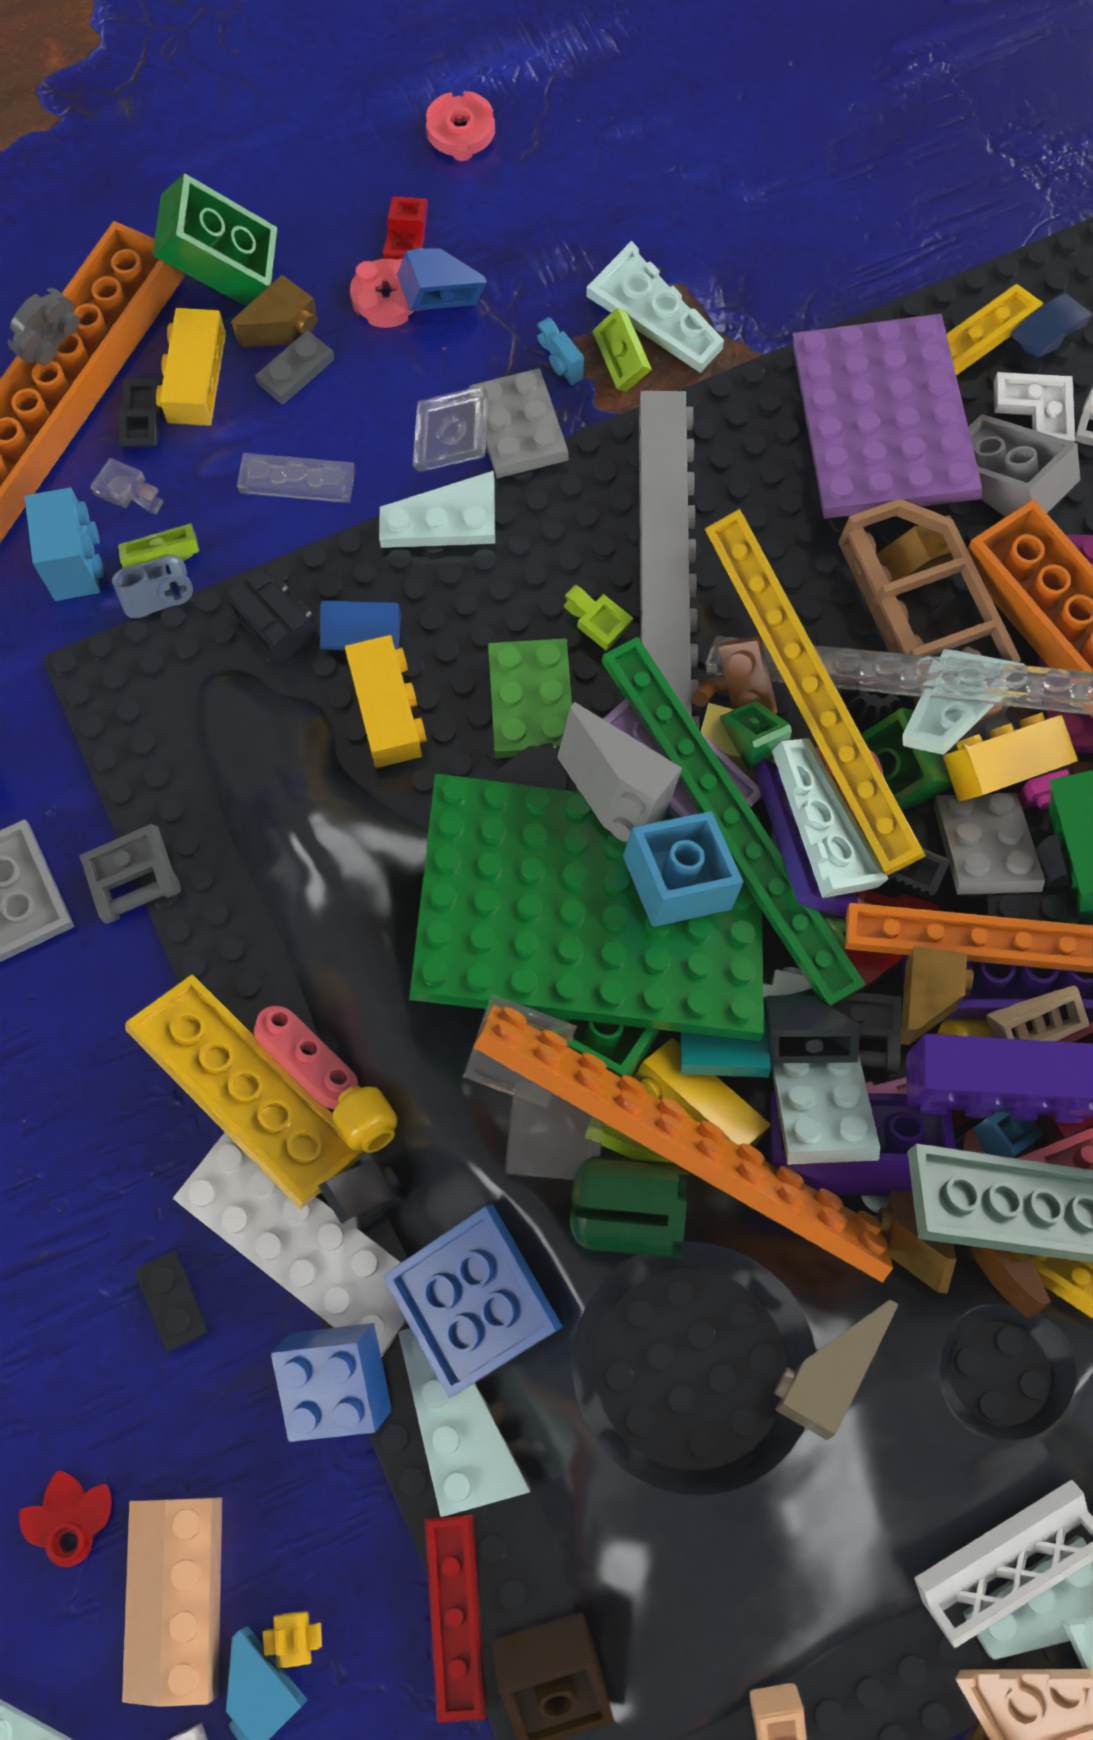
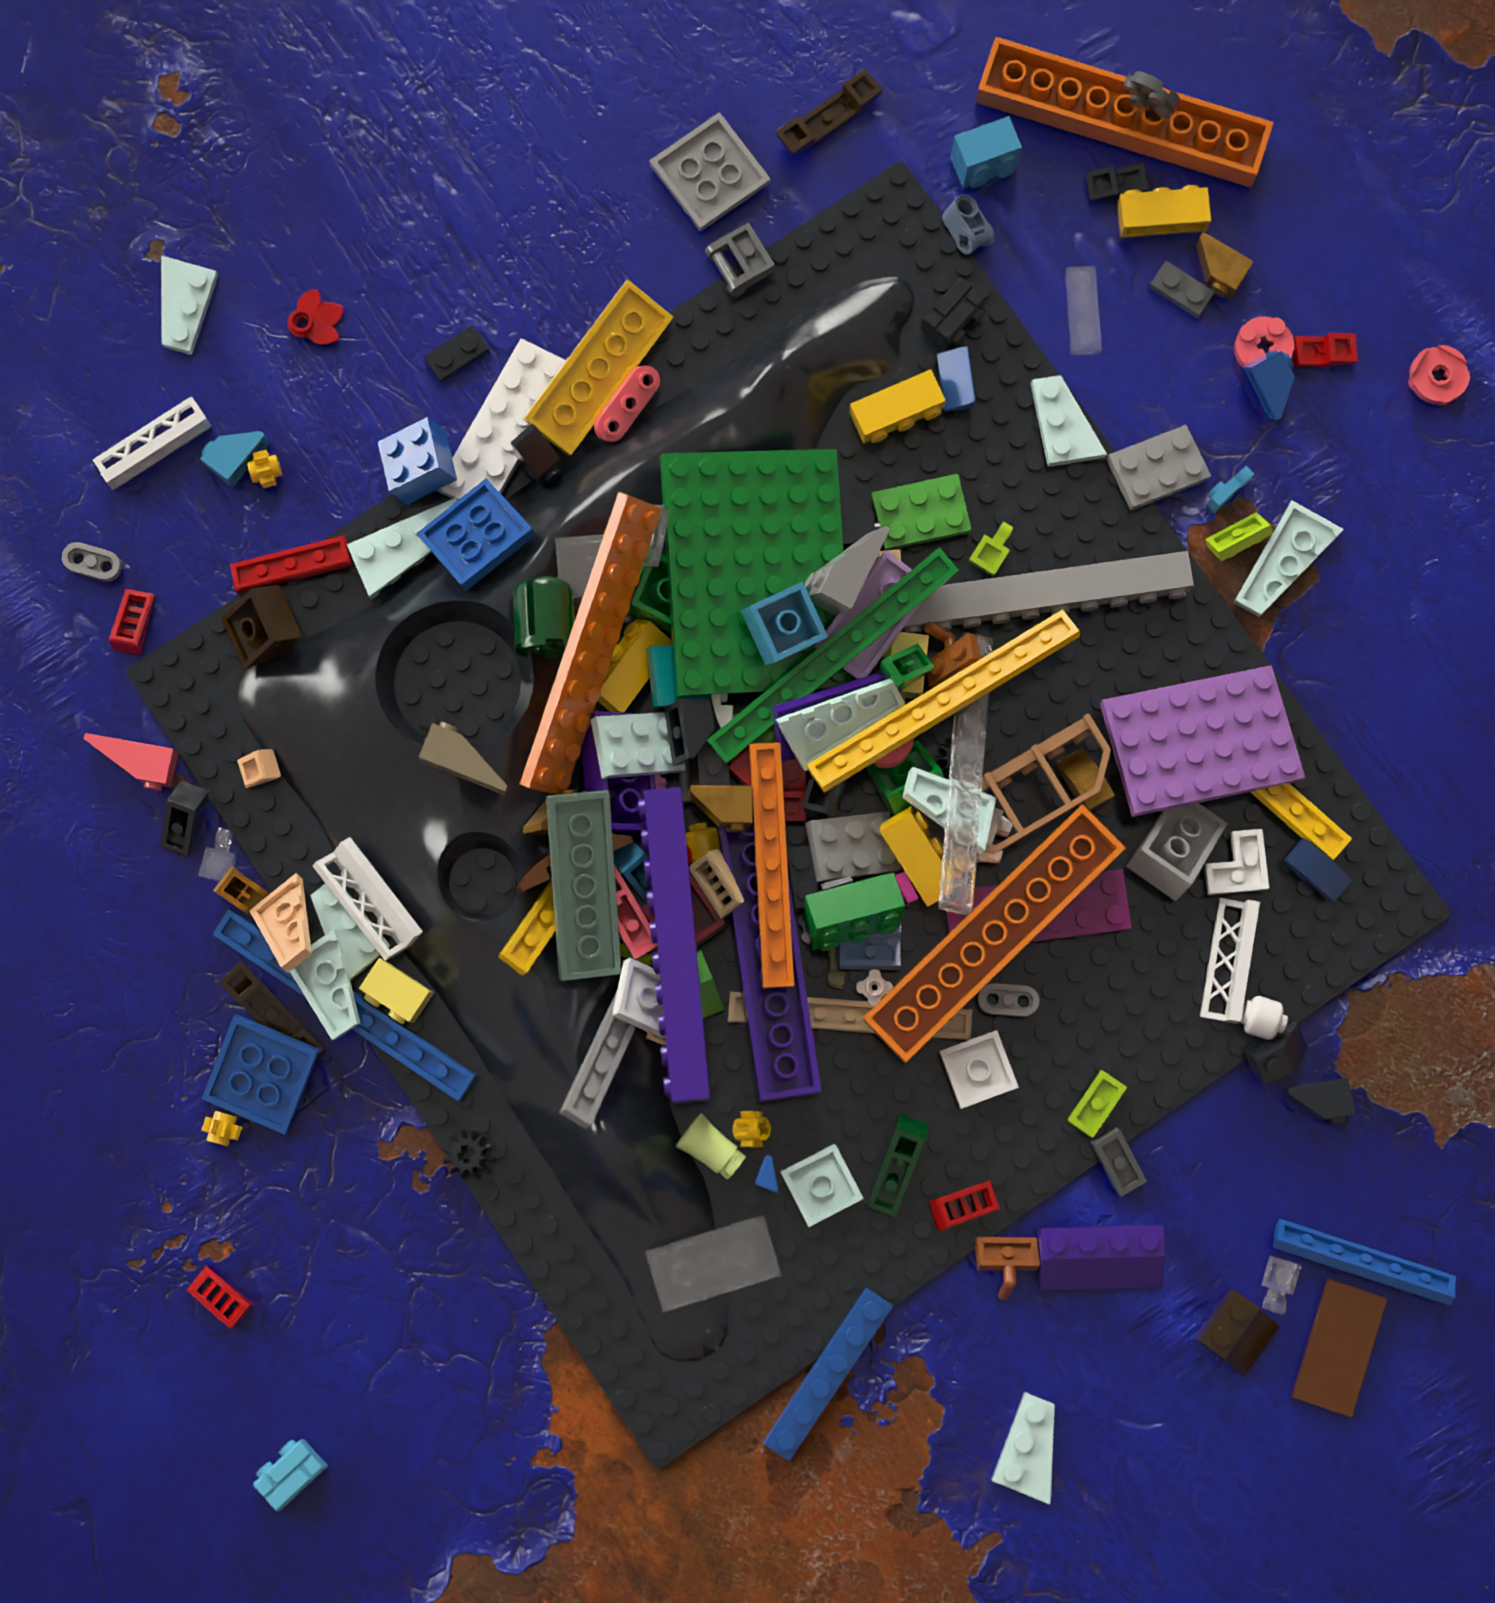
camera: 80 degrees right, 10 degrees up
clear plate [90,458,164,514] -> none
lime plate [118,523,200,568] -> none
light nougat slope [122,1497,222,1707] -> none
green brick [152,173,277,307] -> none
yellow head [332,1086,397,1153] -> none
clear tile [413,385,489,472] -> none

